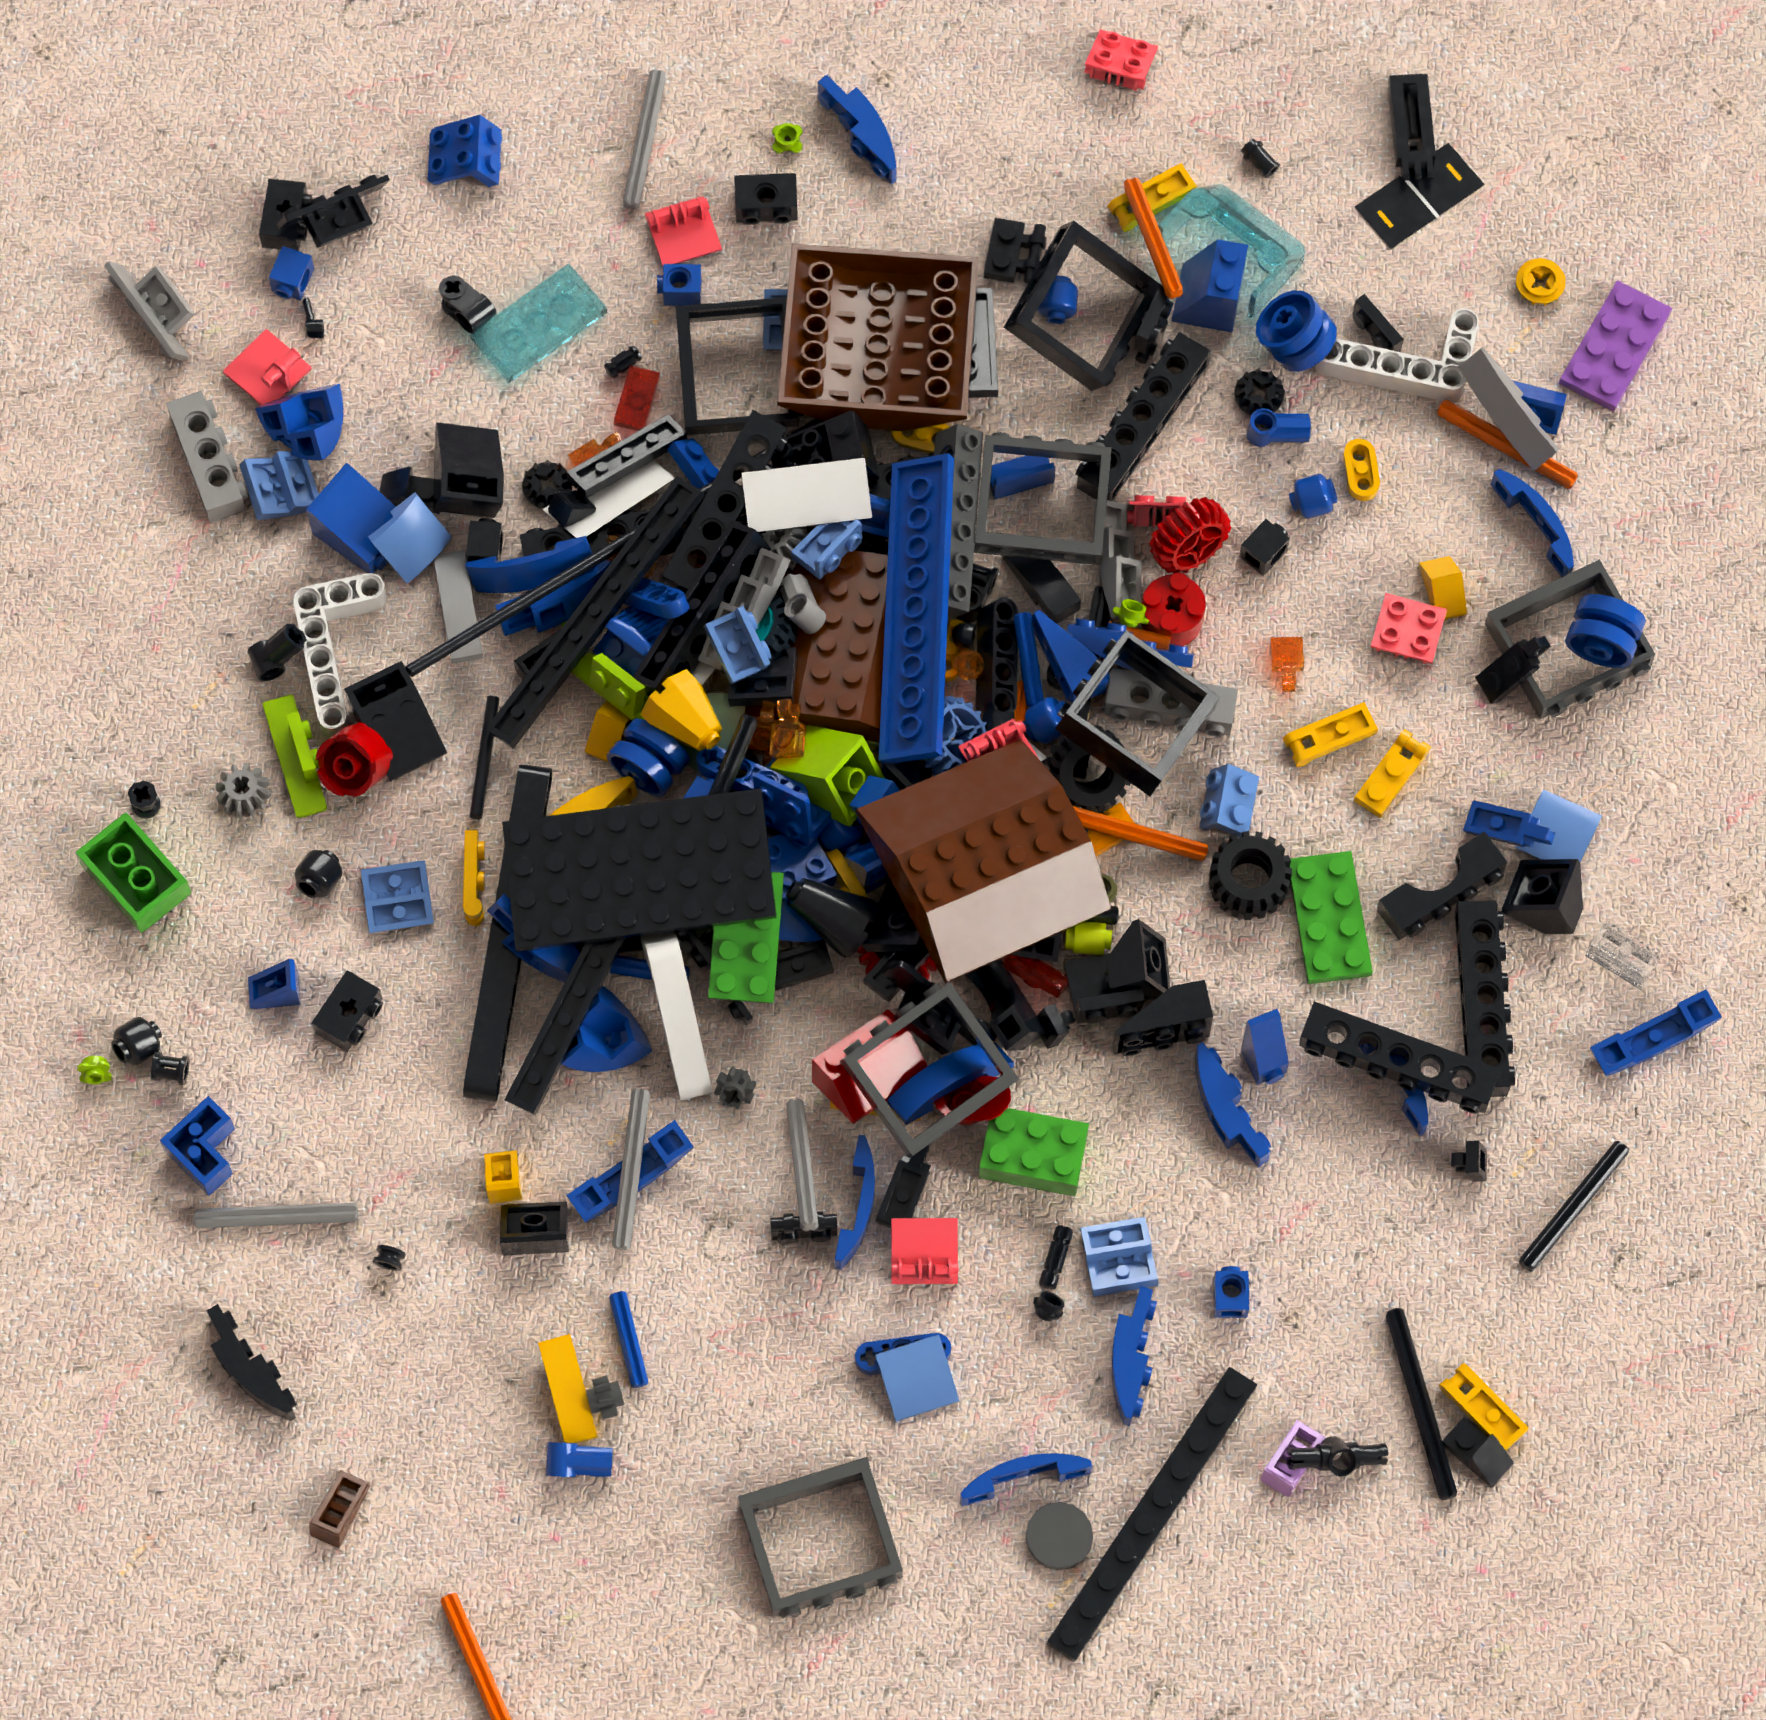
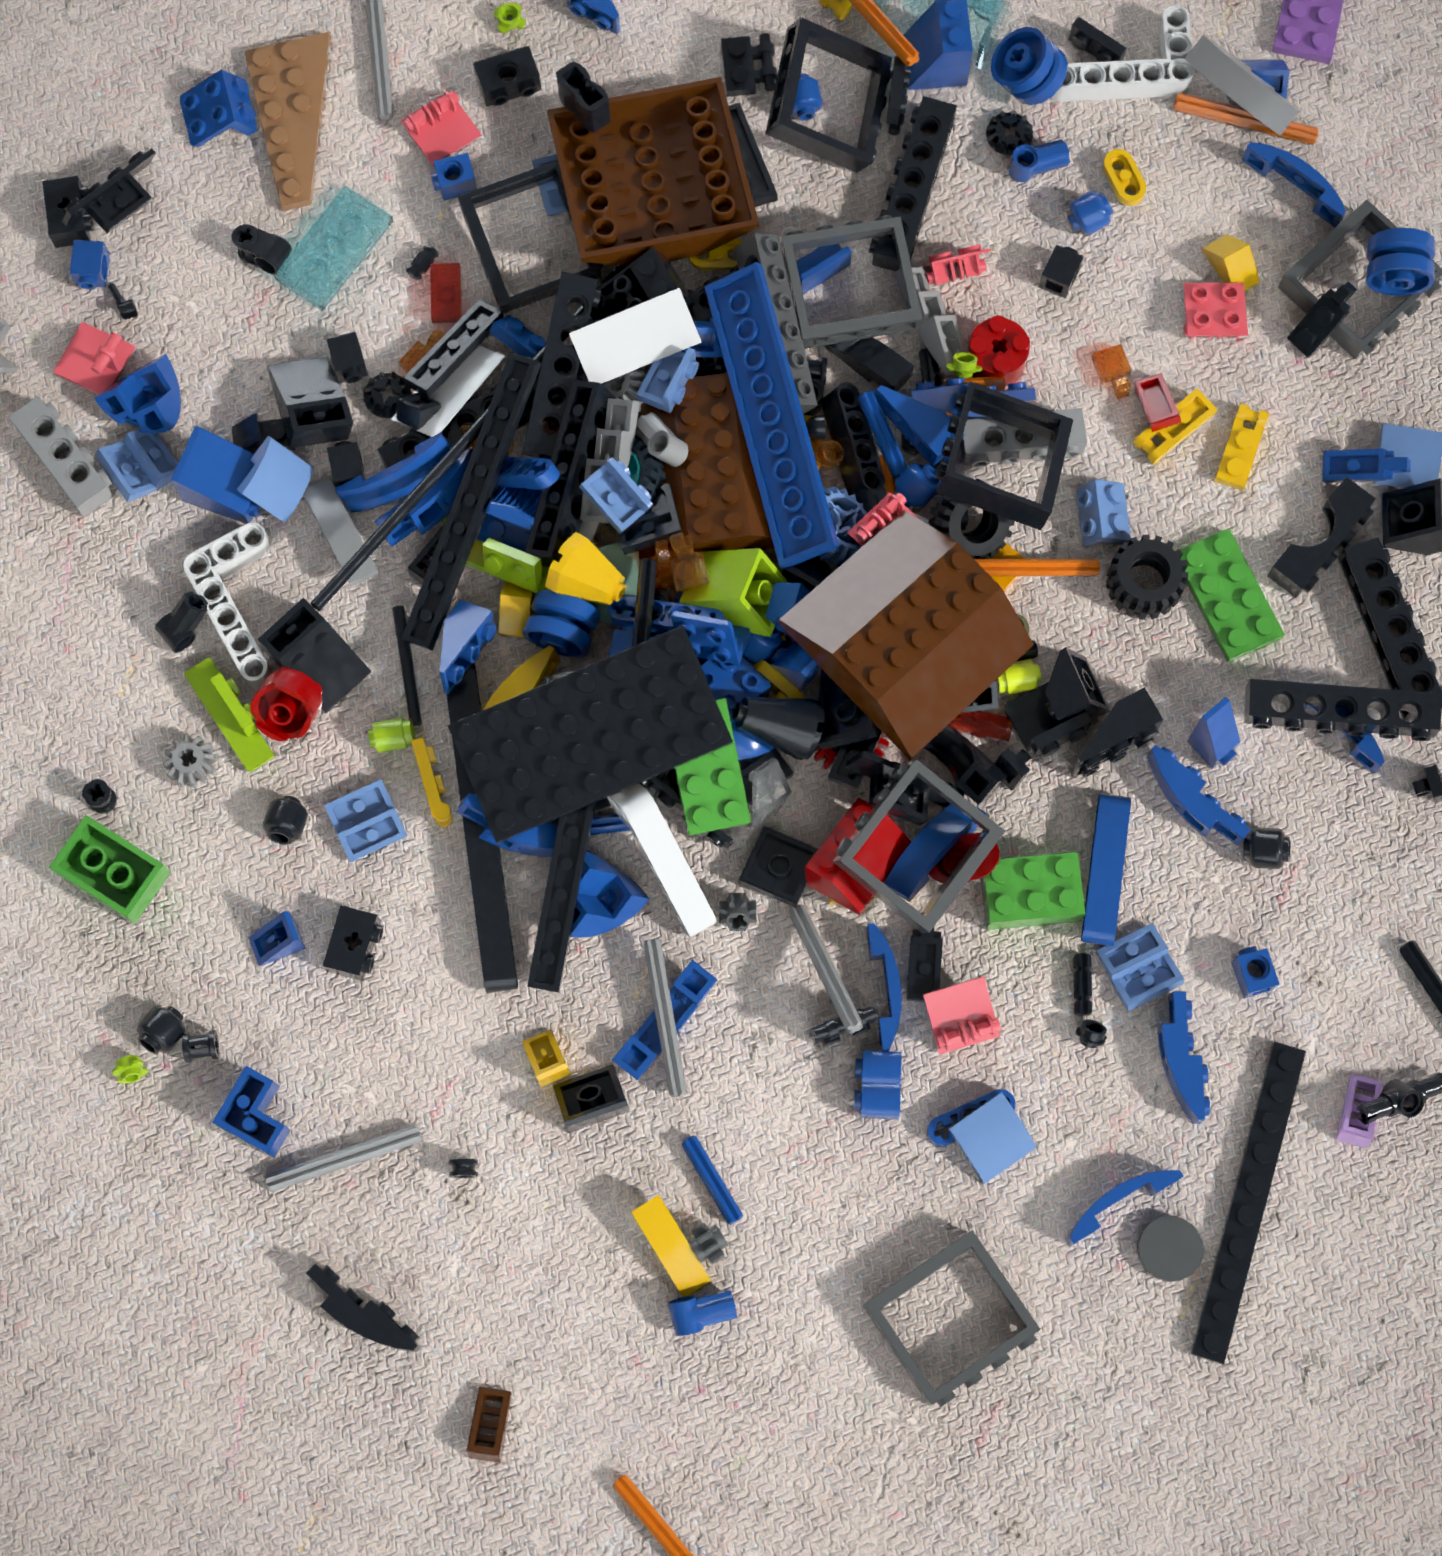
camera: 15 degrees left, 5 degrees up
red gear [1149,497,1231,574] -> none
none -> medium nougat wing [244,31,331,211]
none -> black brick [326,331,368,383]
none -> lime brick [368,717,416,753]
none -> blue slope [439,600,496,694]
none -> black brick [556,61,611,133]
none -> black plate [738,826,818,908]
none -> clear slope [747,758,792,832]
none -> blue brick [854,1050,902,1120]
none -> blue beam [1081,793,1131,946]
none -> tile [1133,372,1181,432]
none -> black head [1243,828,1291,869]

